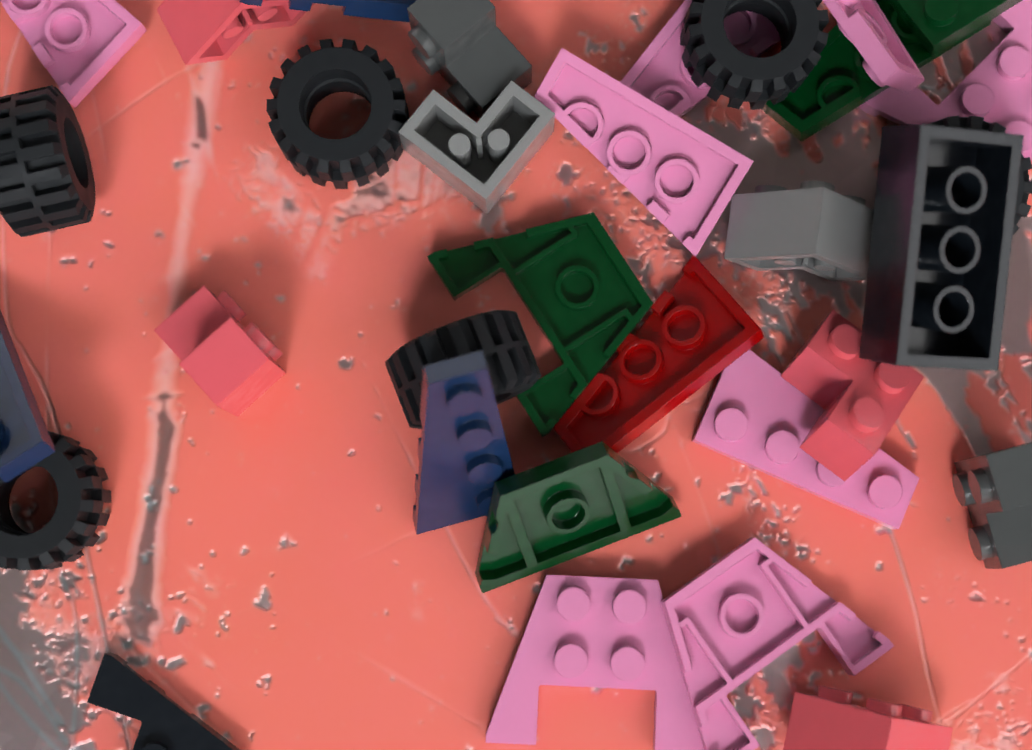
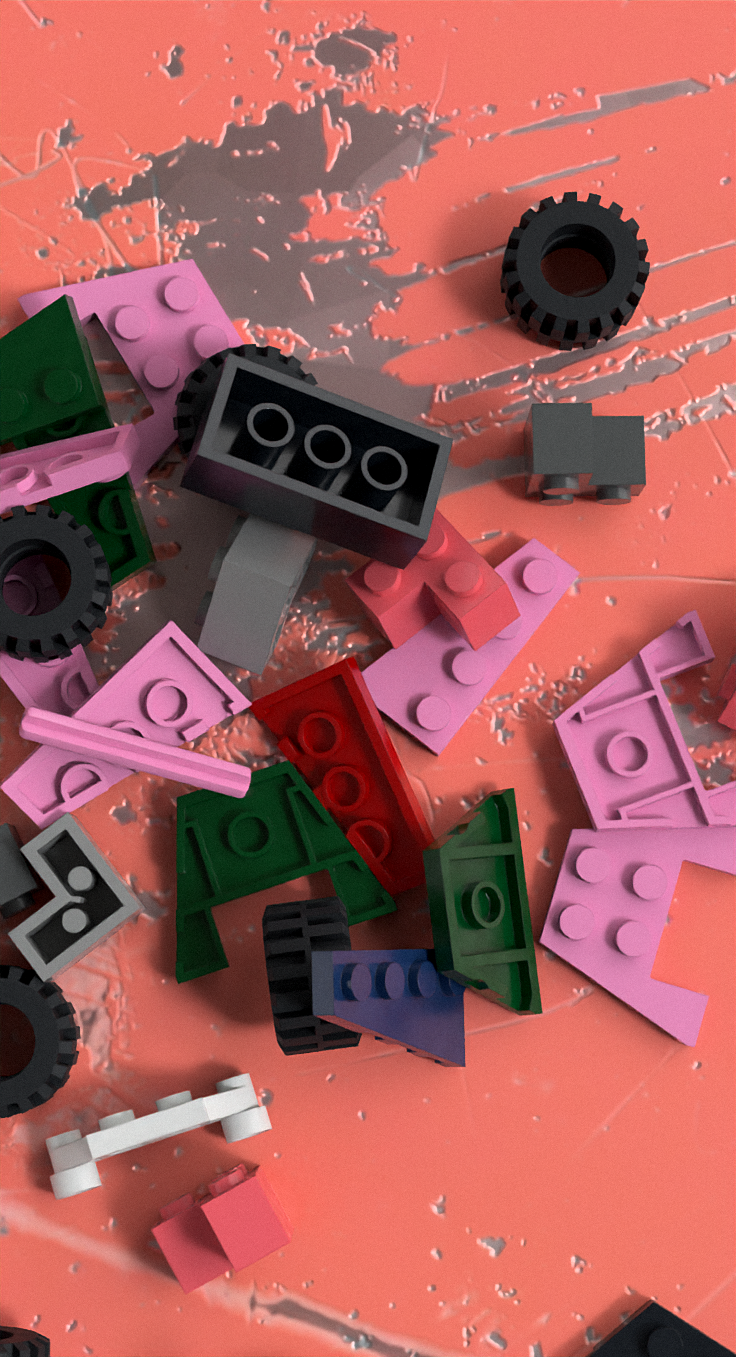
camera: 80 degrees left, 0 degrees up
none -> bright pink axle [19,706,251,798]
none -> white plate [45,1073,272,1200]

